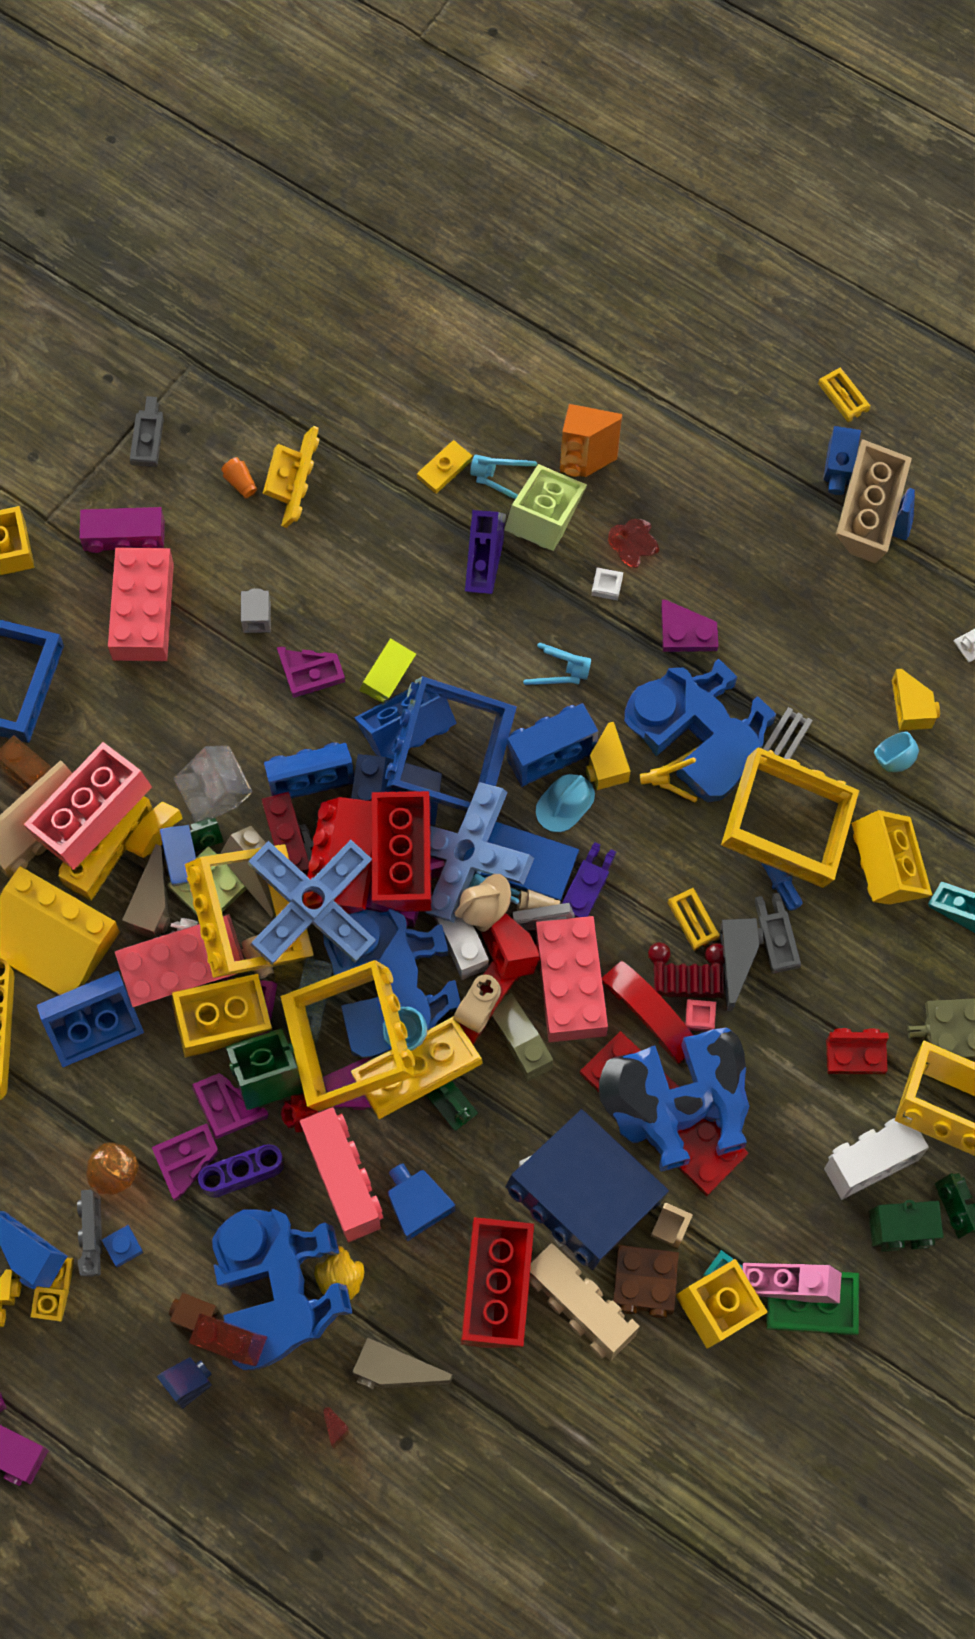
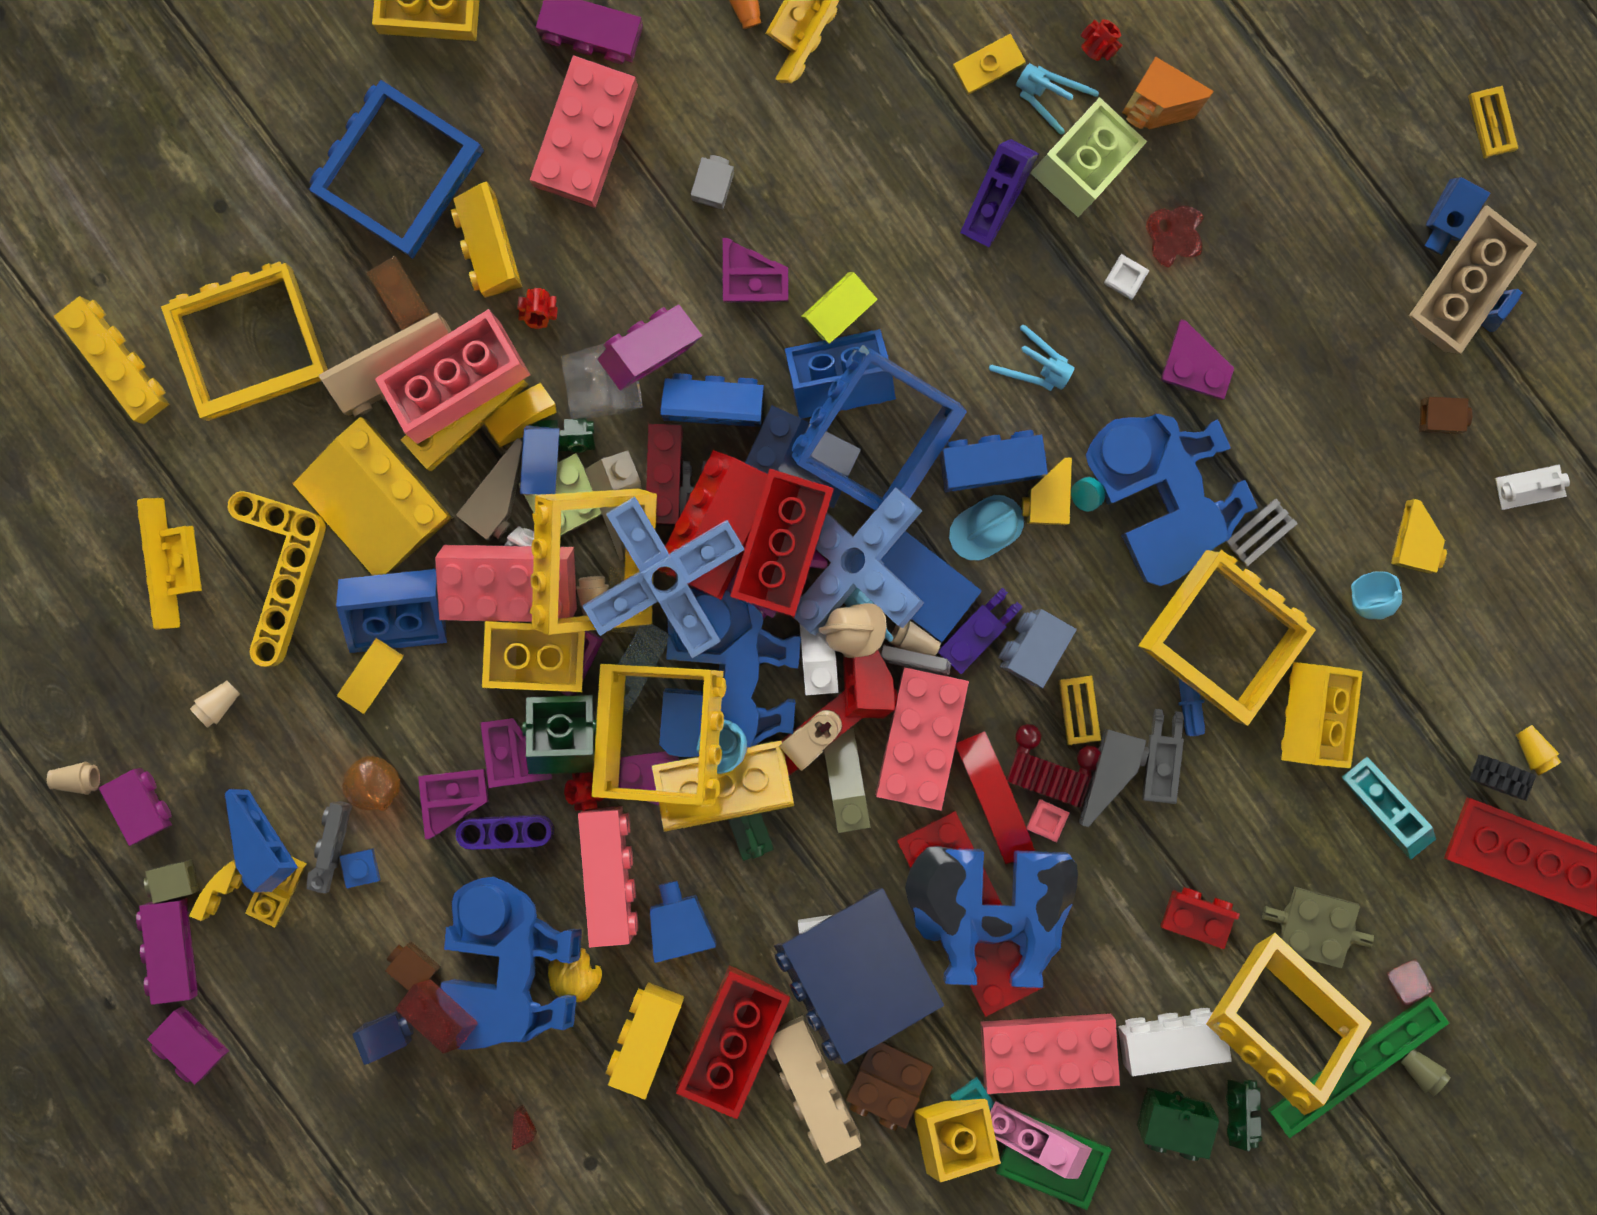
camera: 15 degrees right, 20 degrees up
dark tan slope [353,1338,453,1390] -> none
yellow plant [640,747,698,802] -> none
tan panel [651,1203,693,1249] -> none
none -> yellow slope [337,638,403,714]
none -> yellow slope [451,182,522,298]
none -> red gear [517,288,558,329]
none -> brick [597,305,702,391]
none -> yellow brick [605,982,684,1099]
none -> coral brick [980,1013,1120,1094]
none -> sand blue brick [998,609,1077,688]
none -> teal tile [1071,477,1105,512]
none -> red gear [1080,19,1122,61]
none -> reddish brown brick [1419,397,1472,434]

